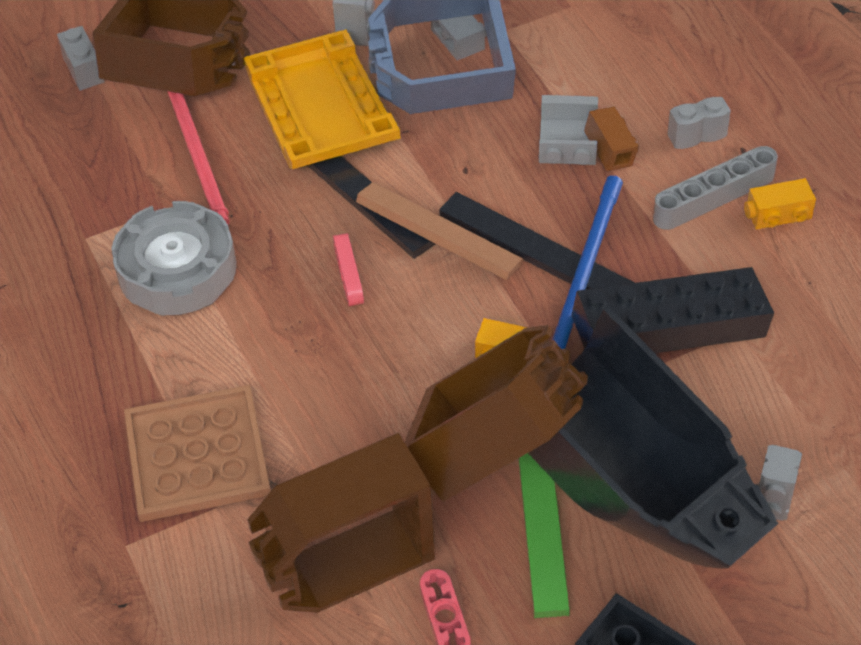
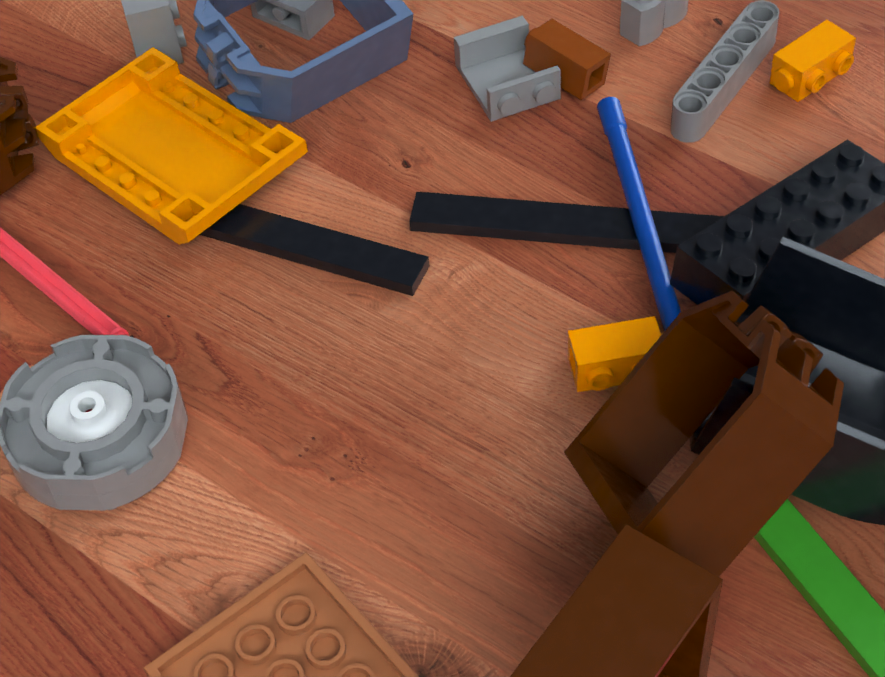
camera: 25 degrees left, 0 degrees up
coral beam [333,233,364,307] -> none
nougat tile [356,182,523,280] -> none

